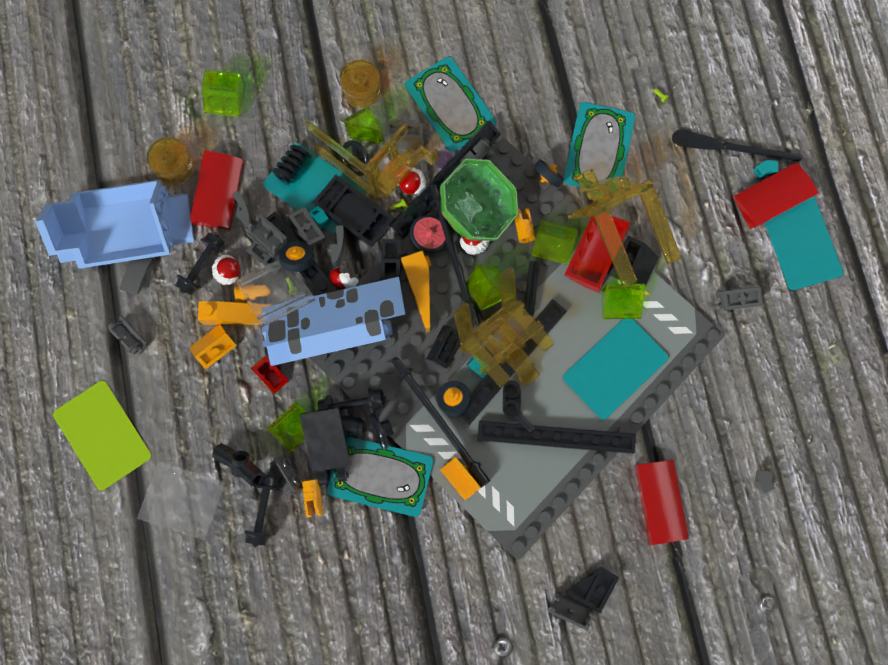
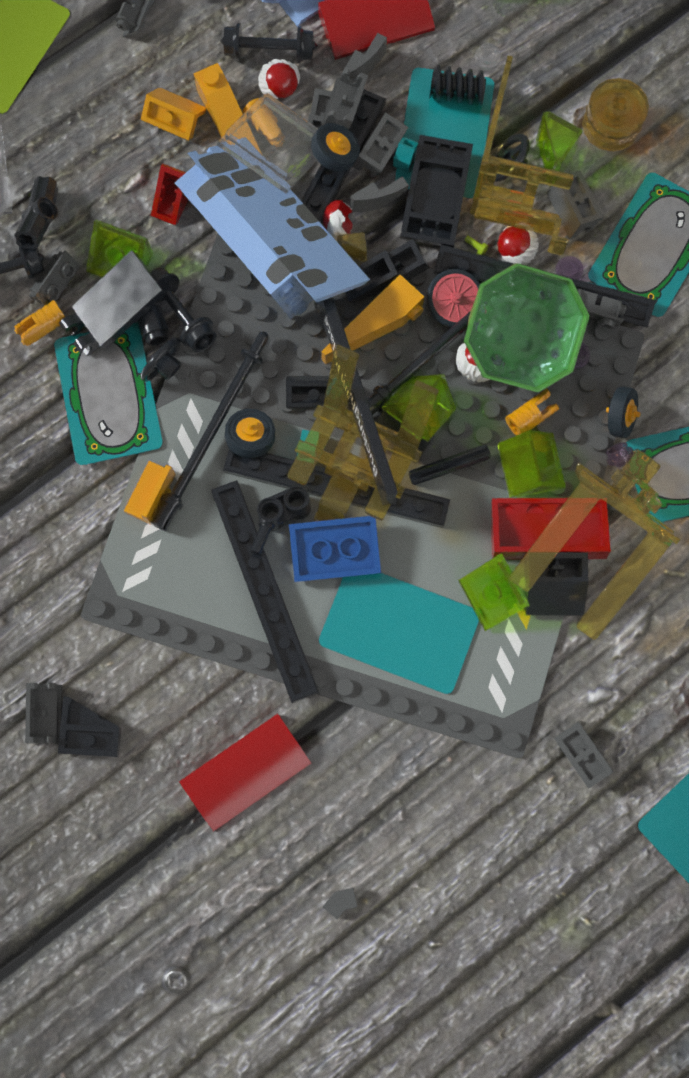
camera: 65 degrees right, 0 degrees up
none -> blue plate [289,515,381,582]
none -> black tile [317,297,398,505]
none -> clear yellow slope [337,232,367,262]
none -> clear purple plate [606,442,634,467]

